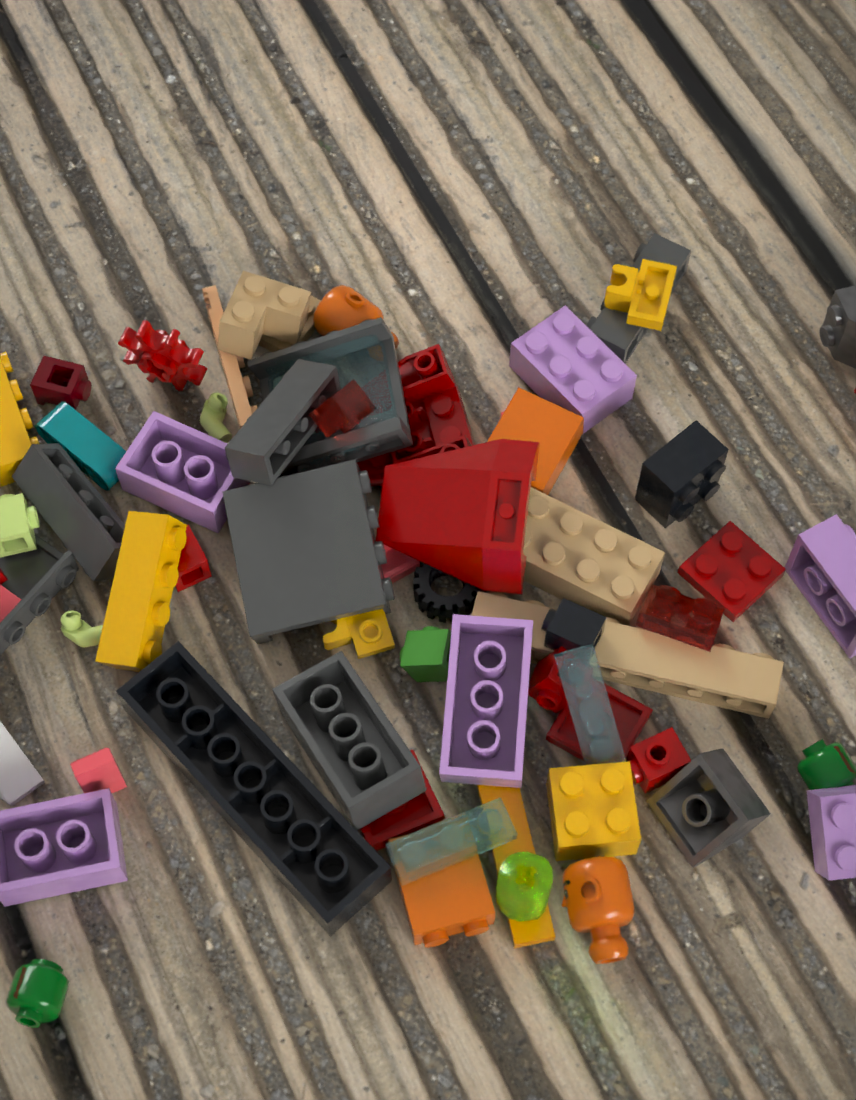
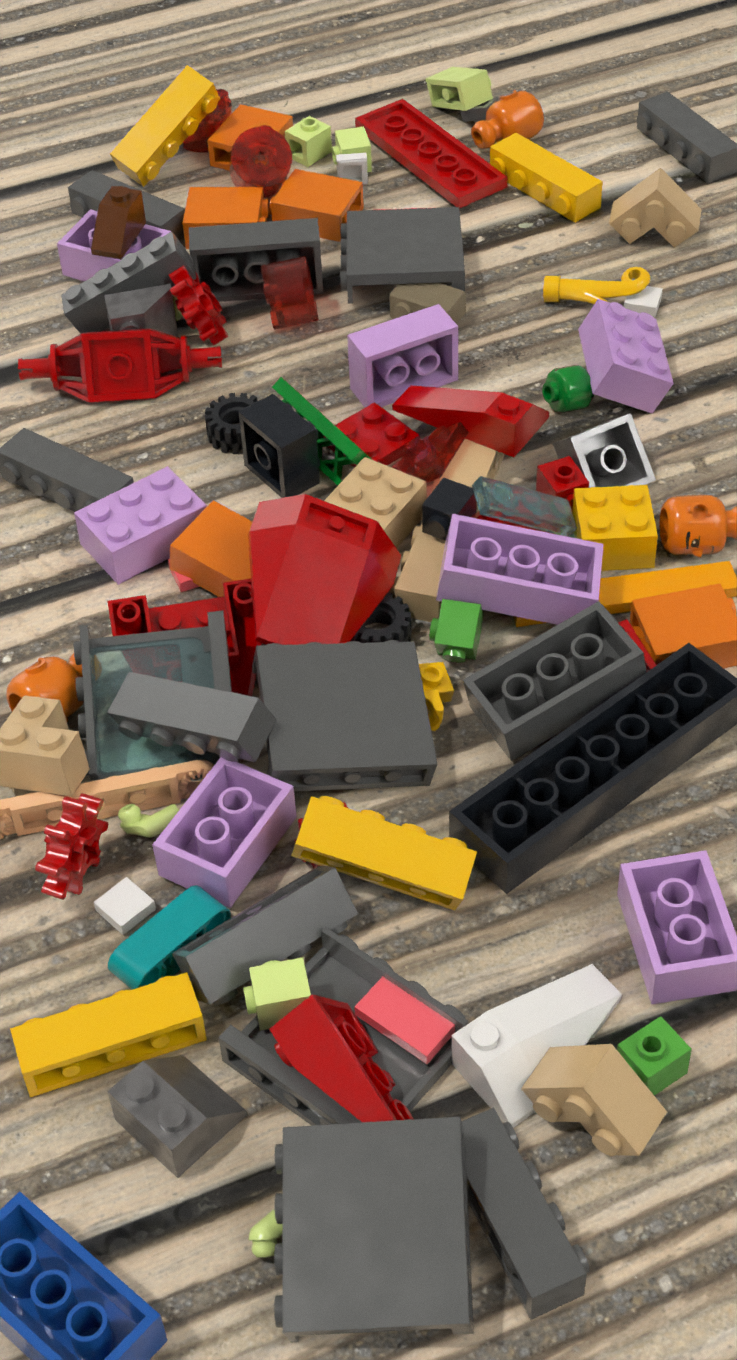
camera: 85 degrees left, 15 degrees down
dark red brick [30,355,92,410] -> none
yellowish green arm [60,610,103,648] -> none
coral tile [70,747,127,793] -> none
clear red brick [309,379,377,438] -> none
clear light blue plate [386,797,517,886] -> none
clear neon green piece [496,852,553,922] -> none
yellow plate [604,259,677,331] -> none
none -> red plate [18,328,222,402]
none -> white tile [94,877,156,935]
none -> black tyre [205,393,260,454]
none -> green fence [272,377,373,486]
none -> red wedge [392,385,550,458]

